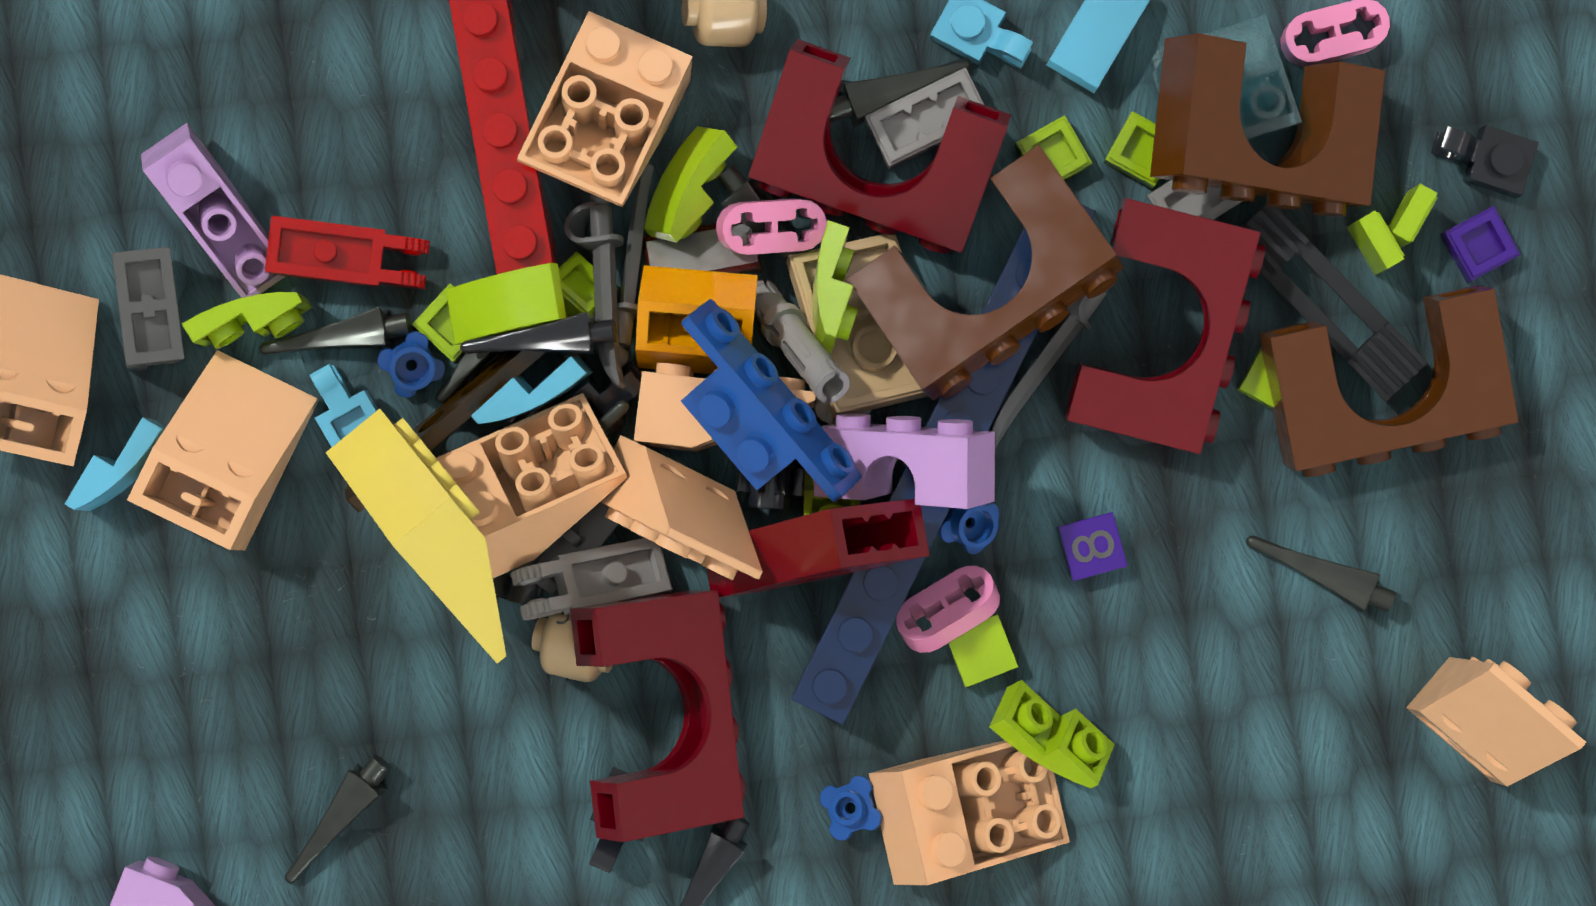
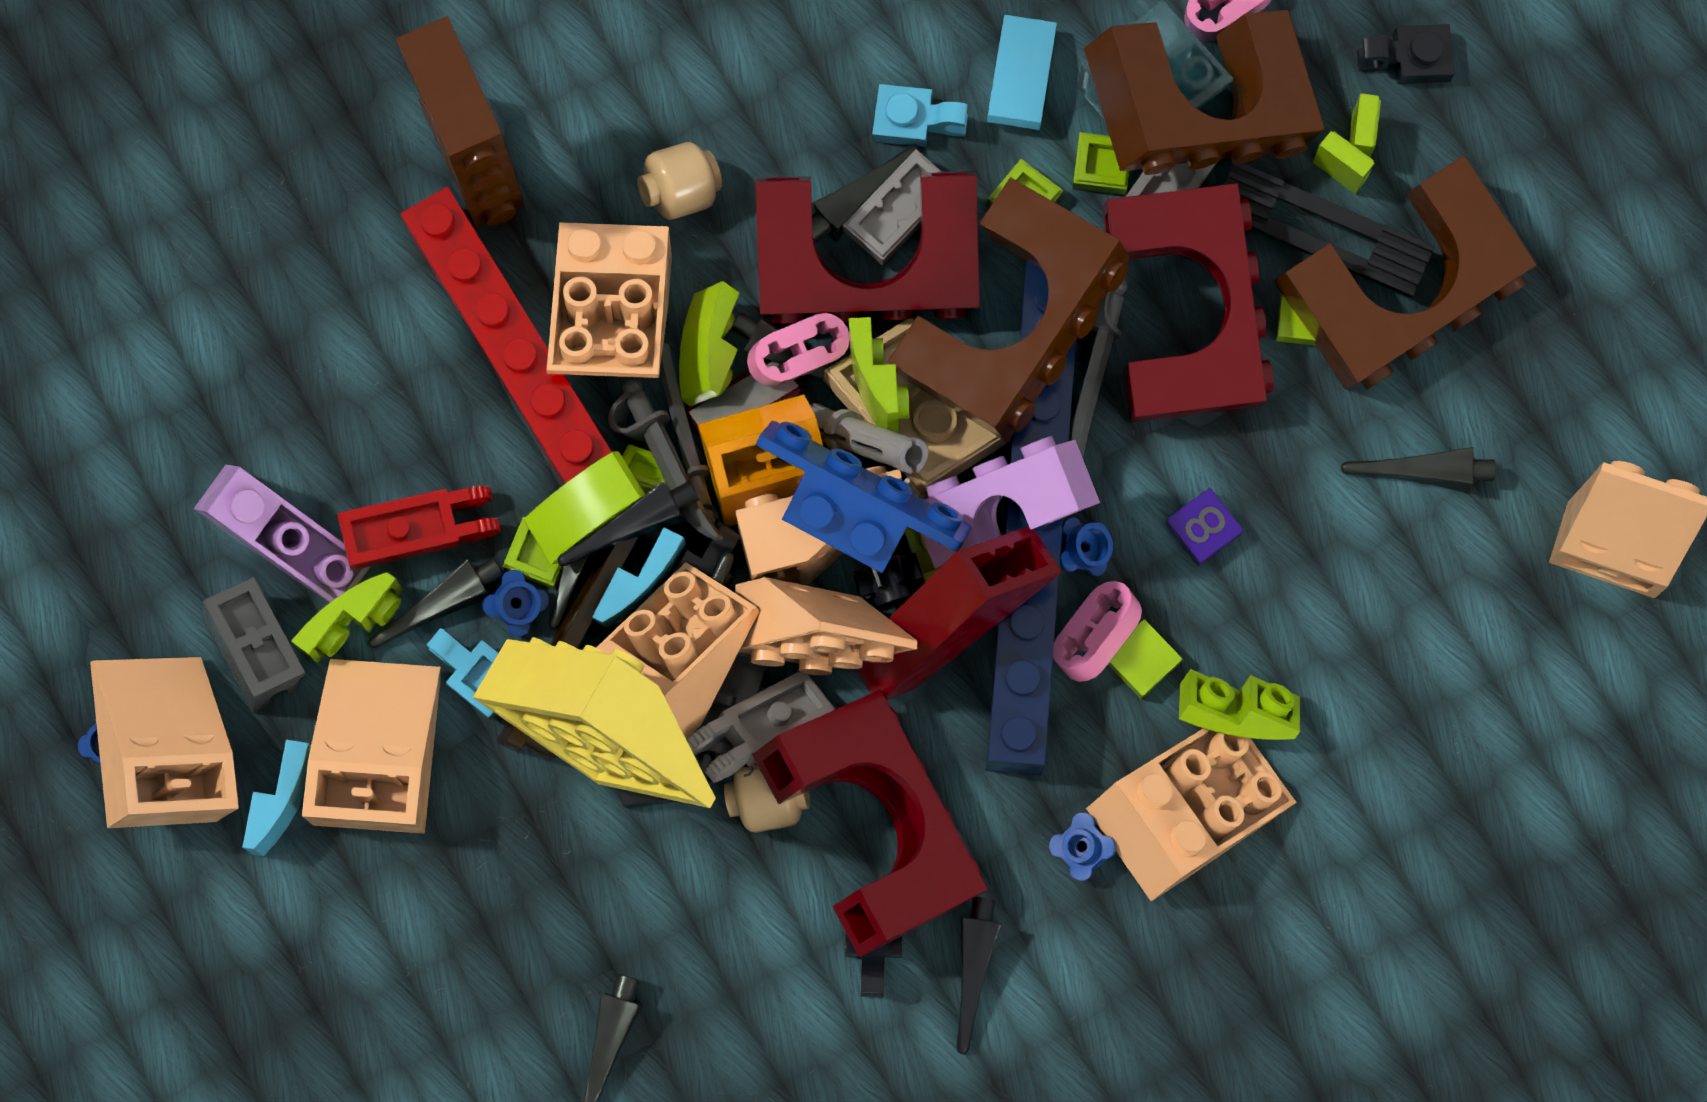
camera: 25 degrees left, 10 degrees down
dark purple tile [1440,206,1521,283] -> none

